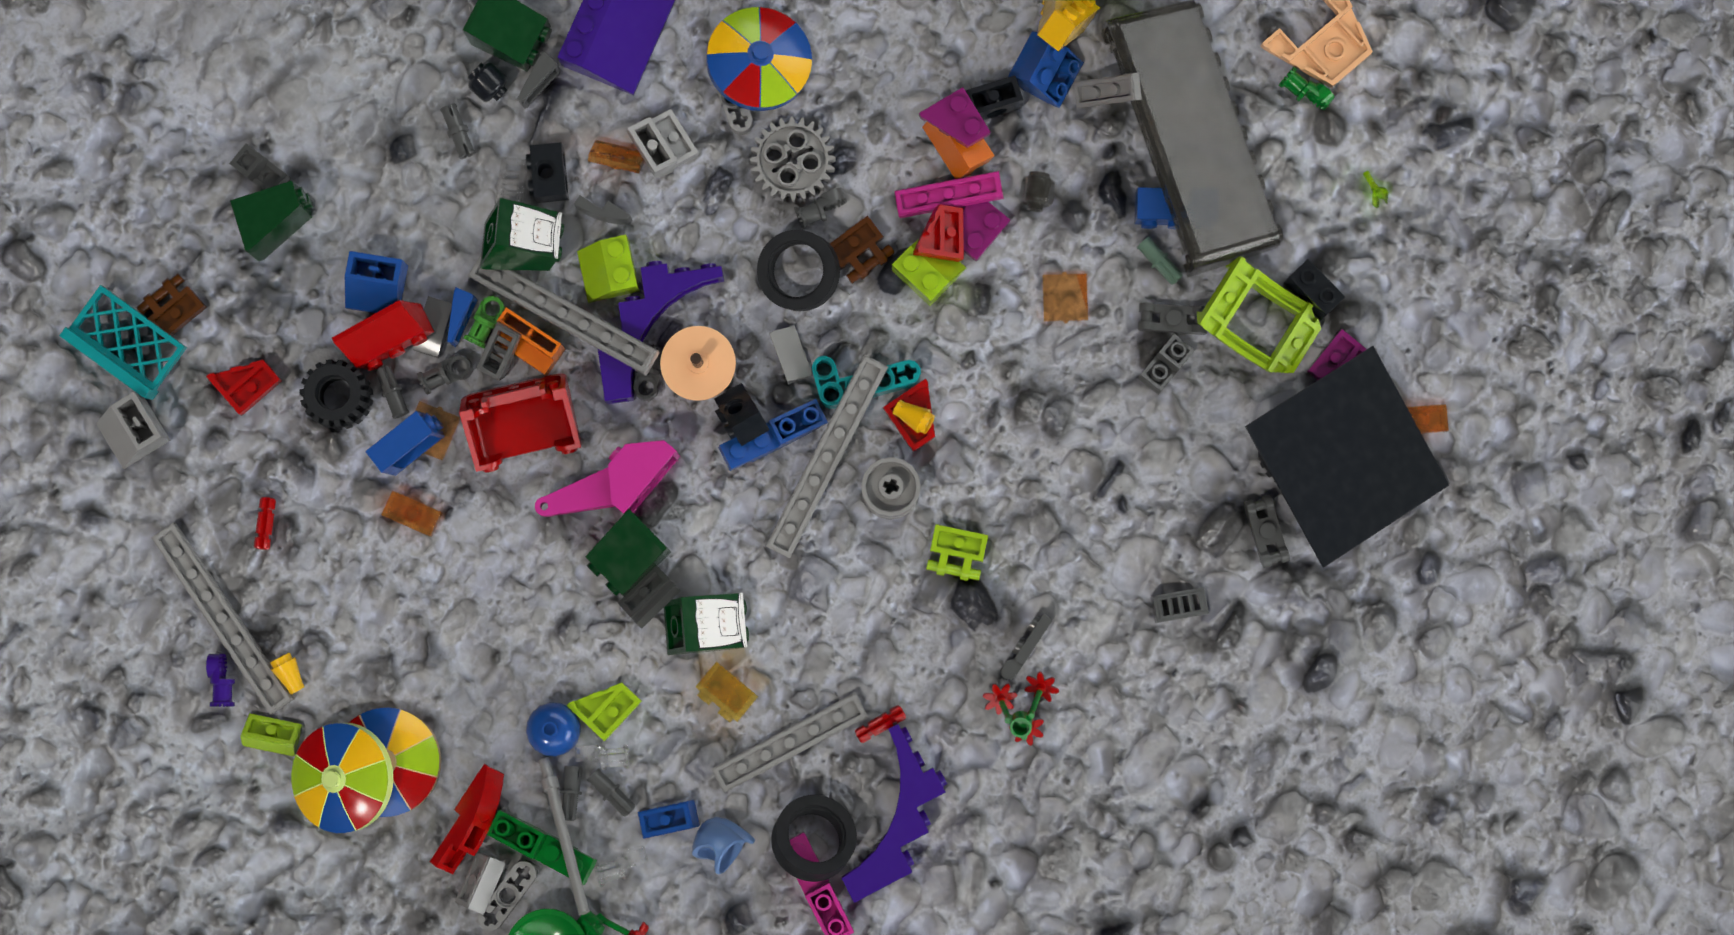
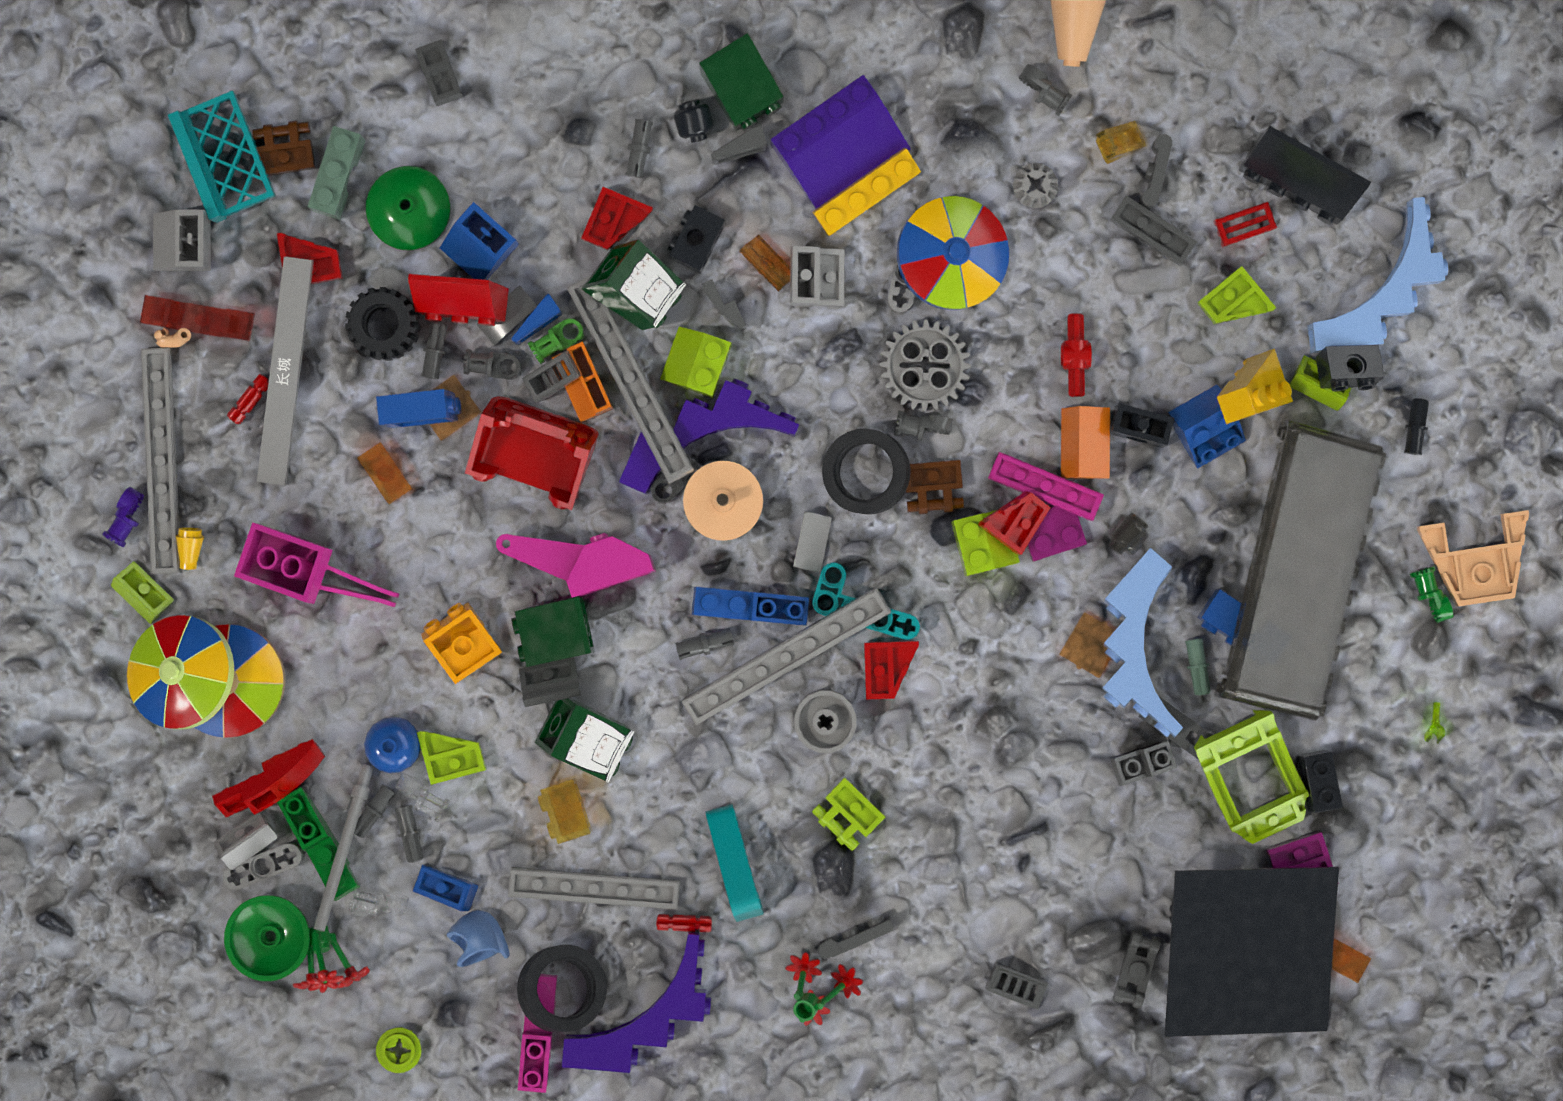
camera: 30 degrees right, 5 degrees up
dark green slope [230,181,313,261] -> none
black brick [714,383,769,446] -> none
yellow cone [893,400,935,434] -> none
magenta wing [919,87,991,148] -> none
light grey tile [1074,73,1142,109] -> none
none -> clear red slope [140,295,255,341]
none -> light nougat arm [154,328,191,348]
none -> dark pink slope [234,522,400,607]
none -> light grey tile [257,257,314,486]
none -> sand green arch [308,126,366,220]
none -> green dish [366,166,451,251]
none -> light orange plate [421,602,502,684]
none -> red wing [581,187,653,251]
none -> dark grey pin [675,628,734,660]
none -> teal beam [705,804,764,922]
none -> yellow plate [812,148,921,236]
none -> red axle [1061,313,1092,397]
none -> light blue arch [1103,548,1183,738]

